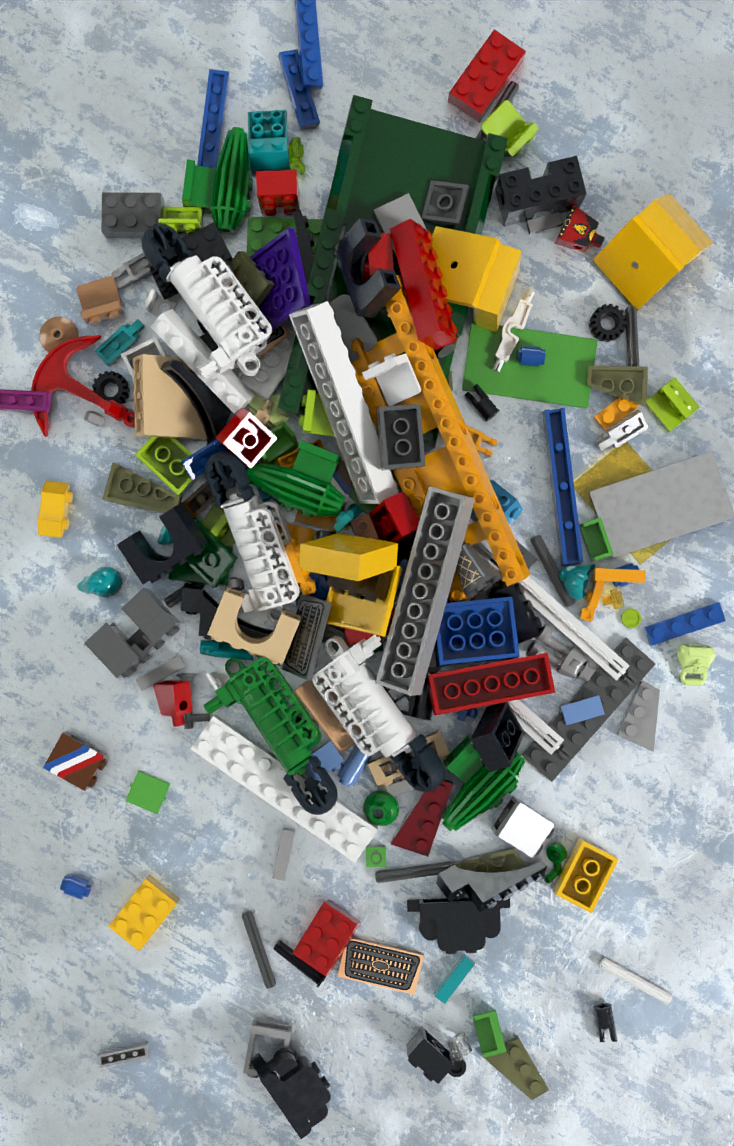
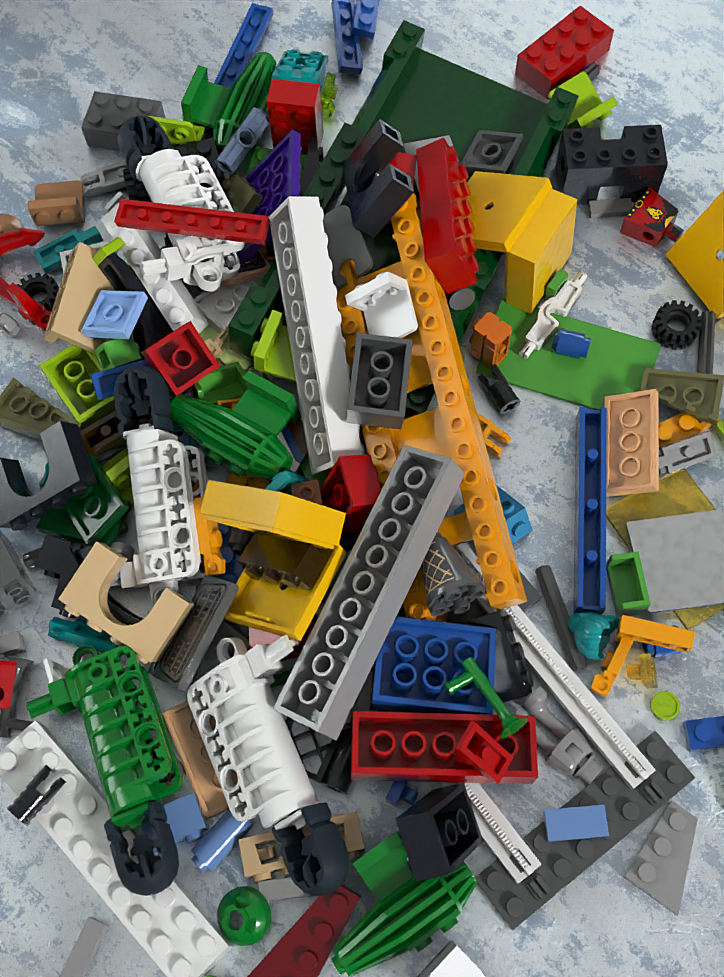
camera: 20 degrees right, 20 degrees down
none -> black hinge [7,765,66,826]
none -> light blue tile [81,290,148,339]
none -> lime tile [92,237,126,266]
none -> bright green brick [94,335,142,371]
none -> red plate [114,199,271,245]
none -> sand blue piece [215,107,269,175]
none -> green piece [444,657,527,738]
none -> red slope [455,721,513,784]
none -> orange brick [469,312,512,369]
none -> bright green tile [544,269,568,300]
none -> light nougat tile [604,389,659,497]

